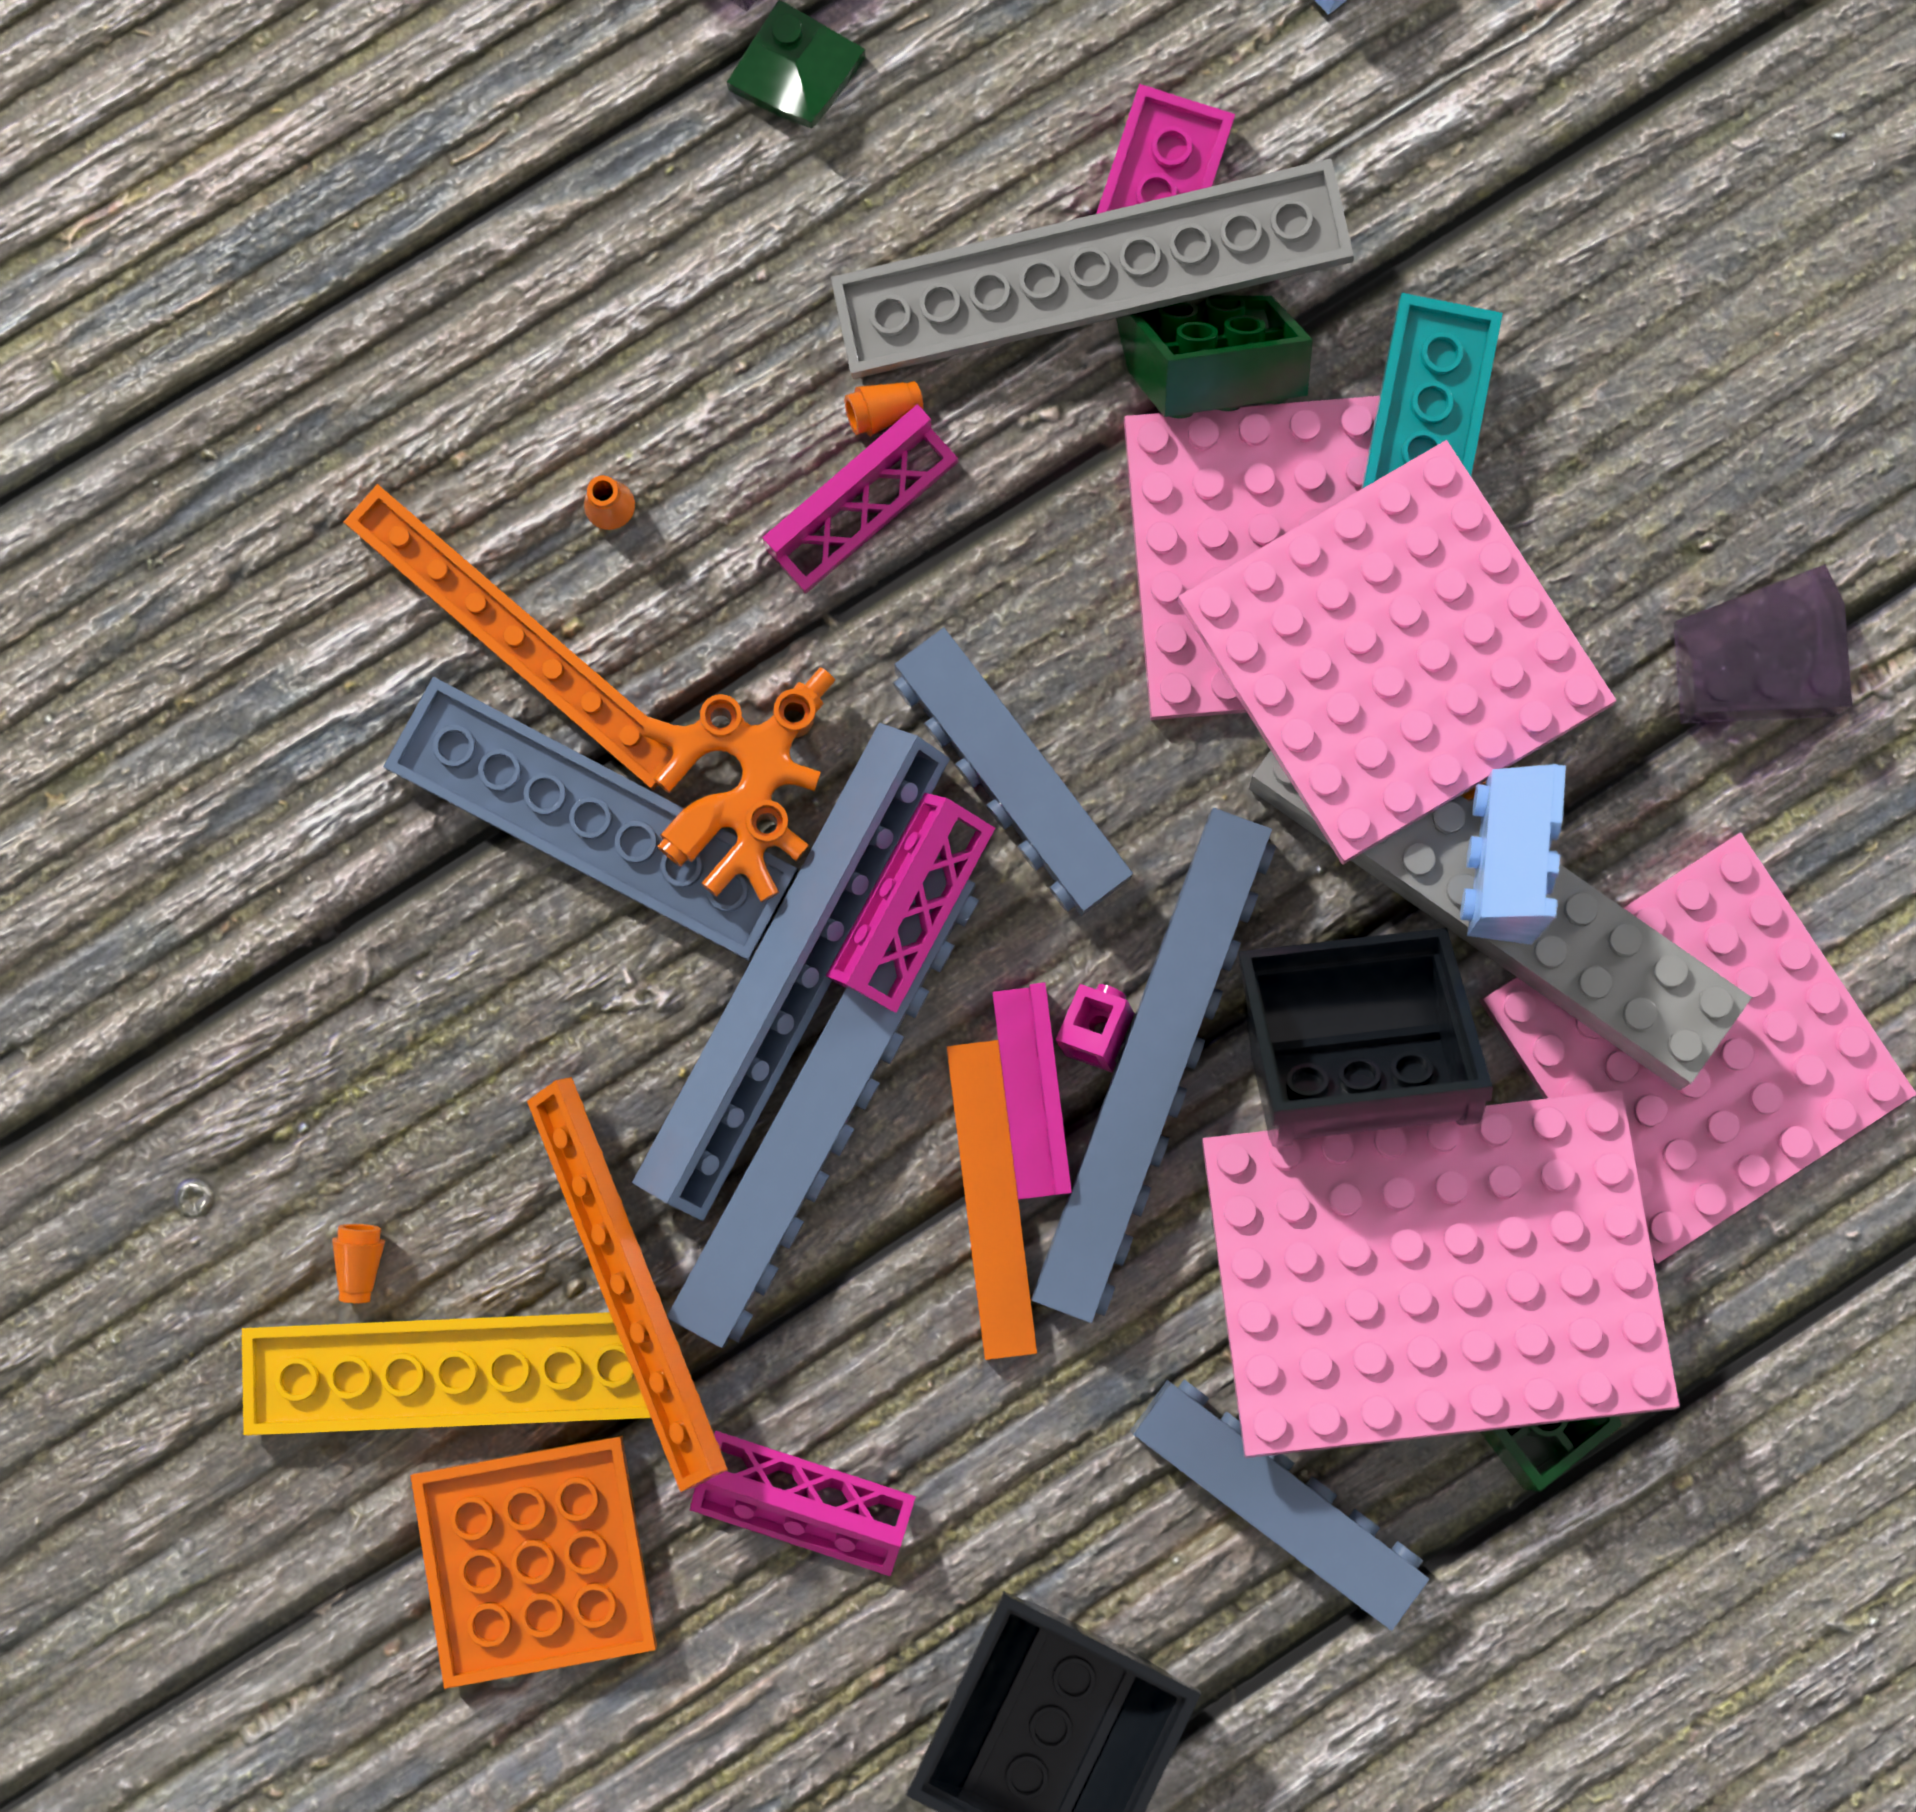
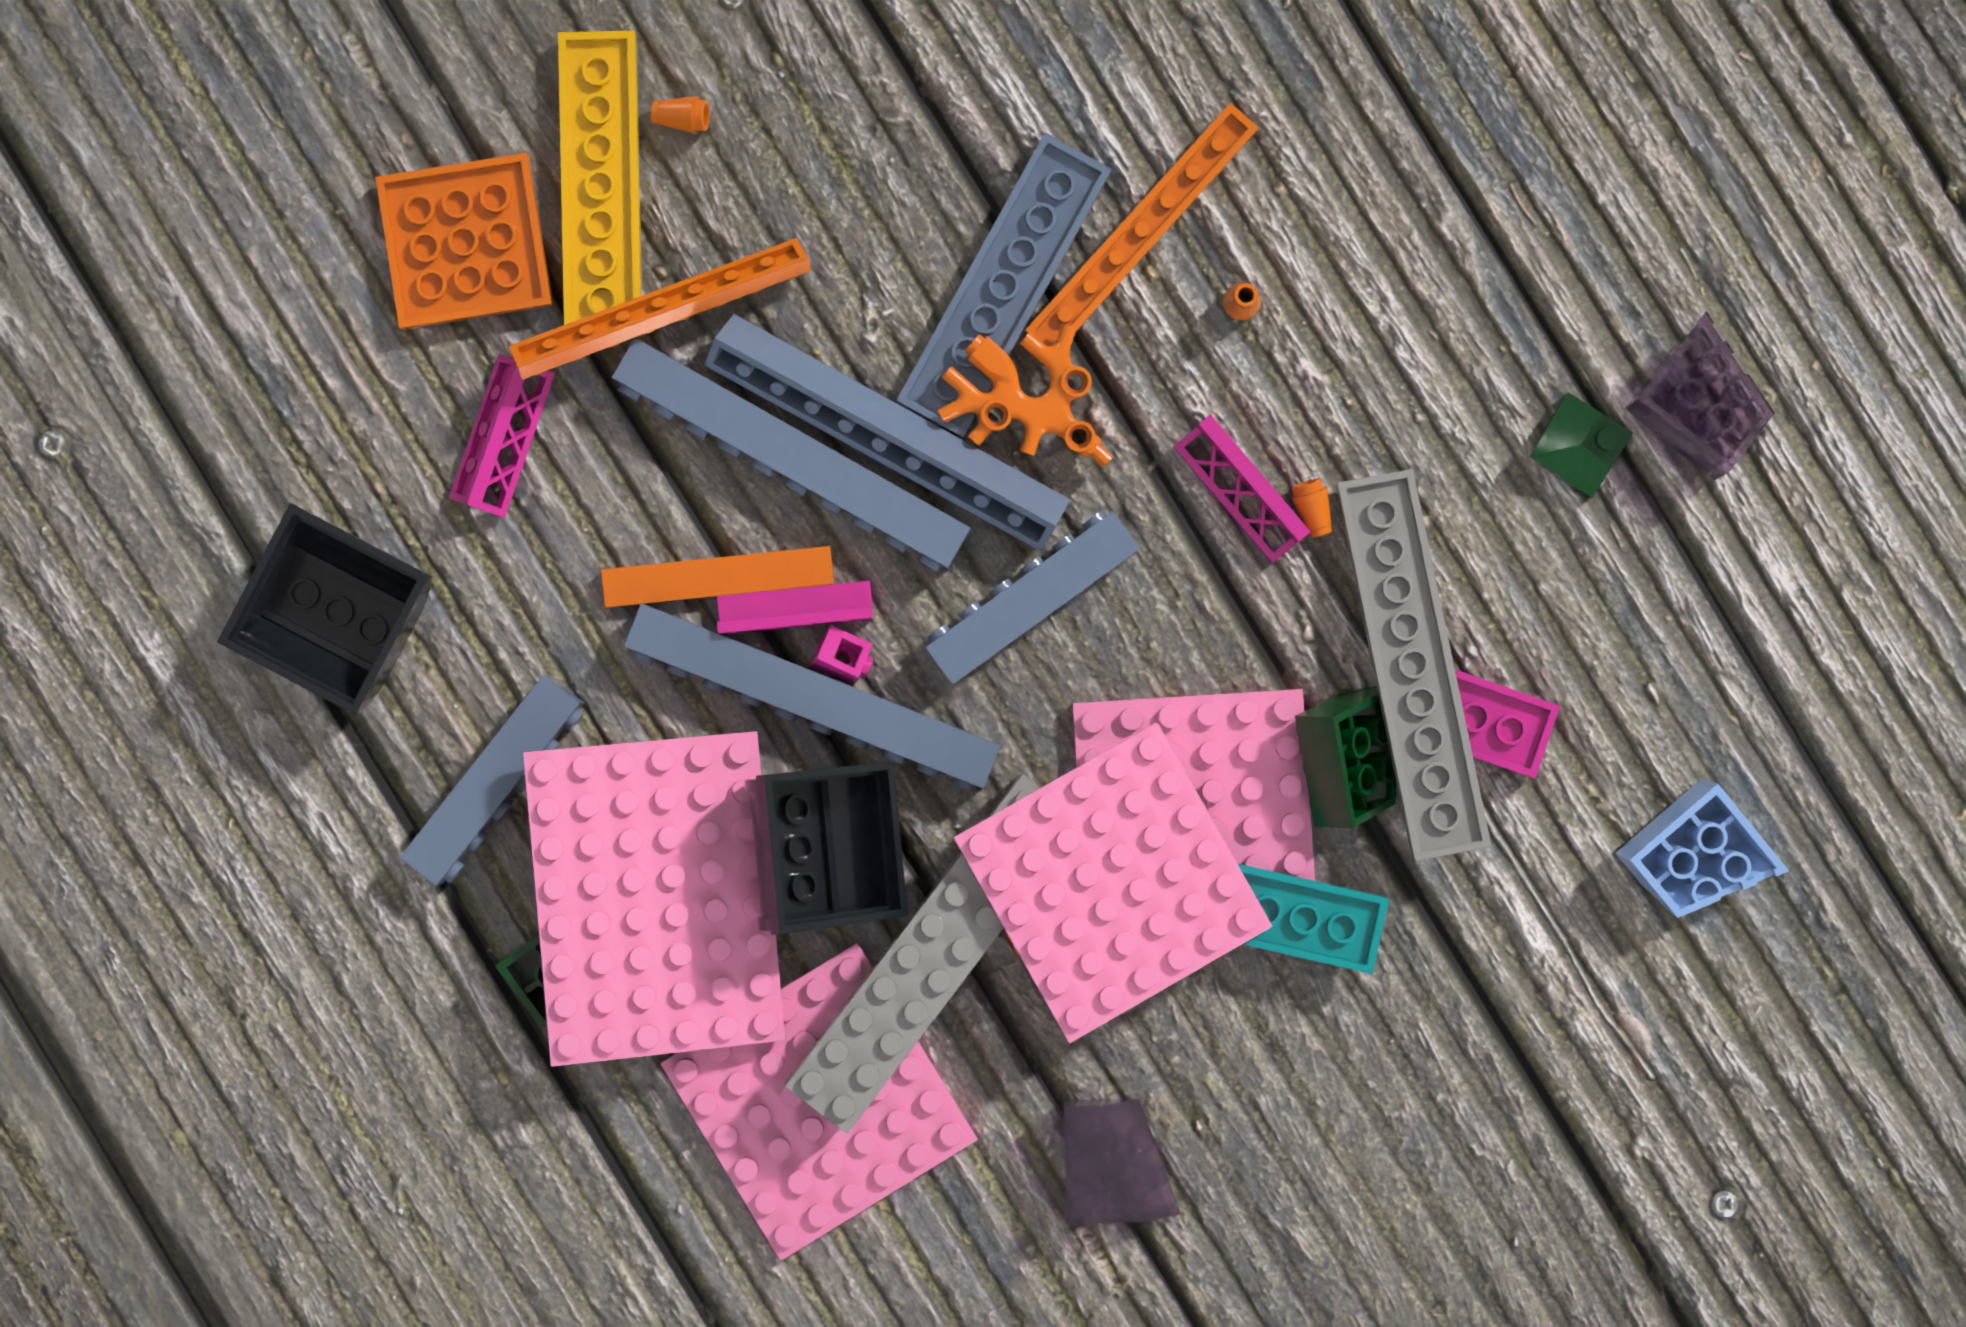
camera: 90 degrees right, 5 degrees up
dark pink fence [826,793,995,1013] -> none
light blue wedge [1460,764,1566,945] -> none

